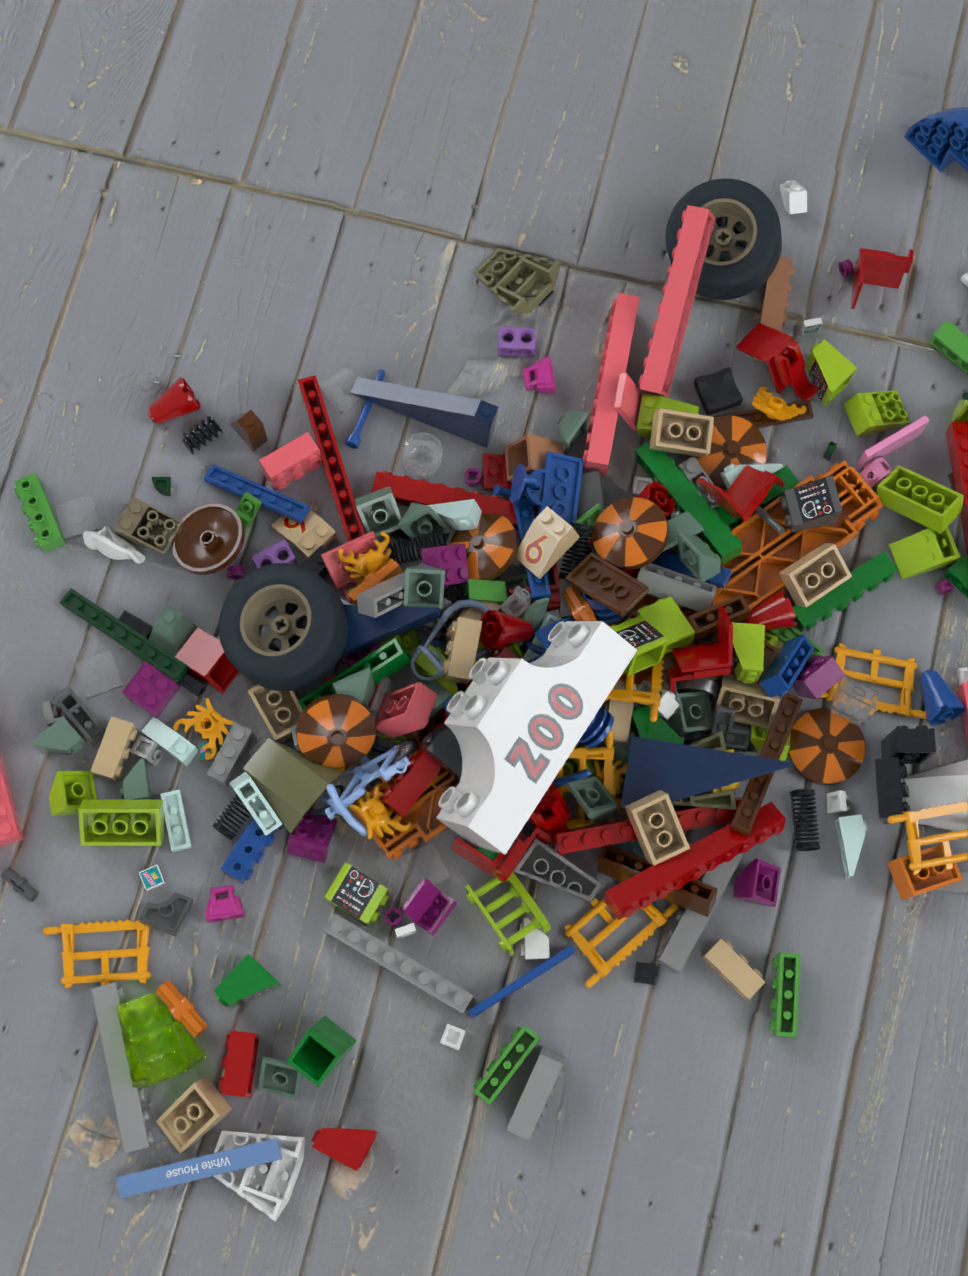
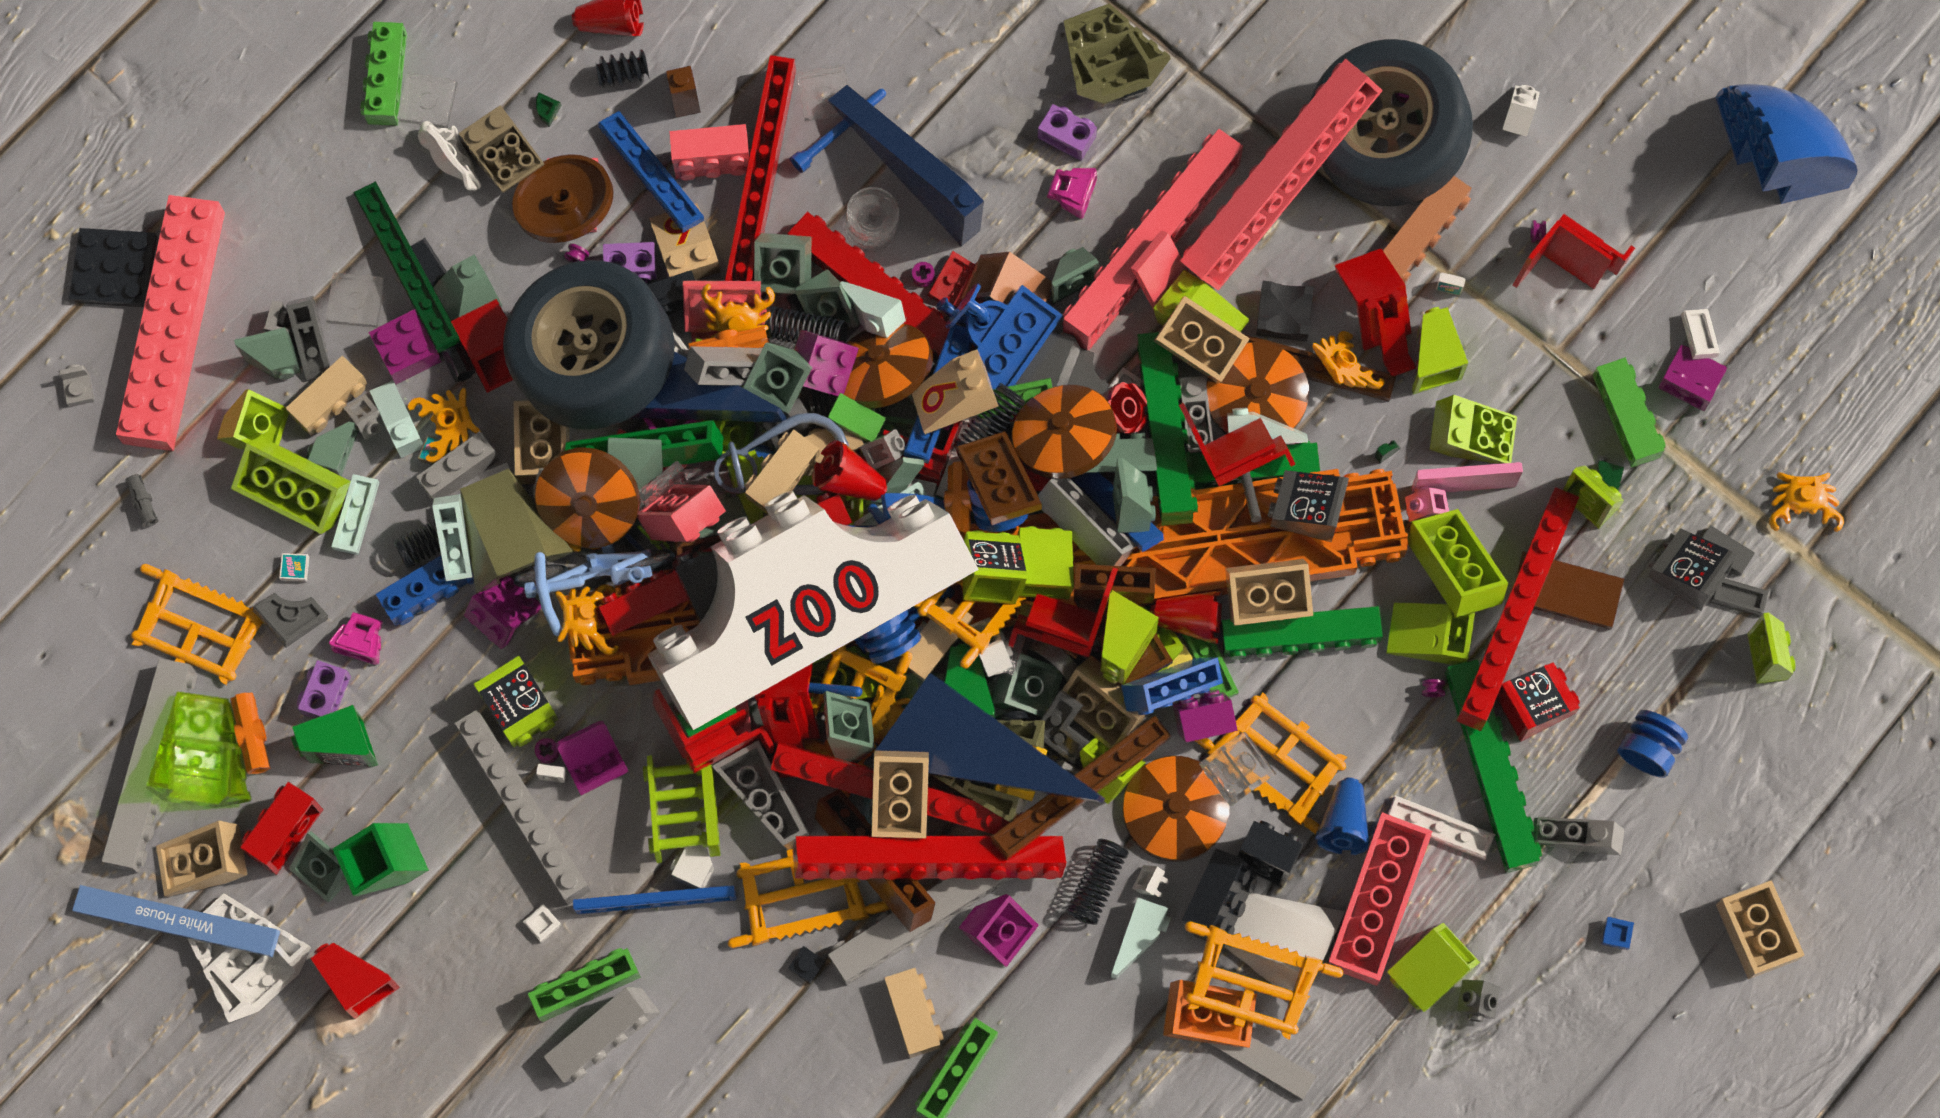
camera: 30 degrees right, 0 degrees up
bright green slope [235,492,262,533] -> none
none -> medium lavender brick [297,660,351,719]

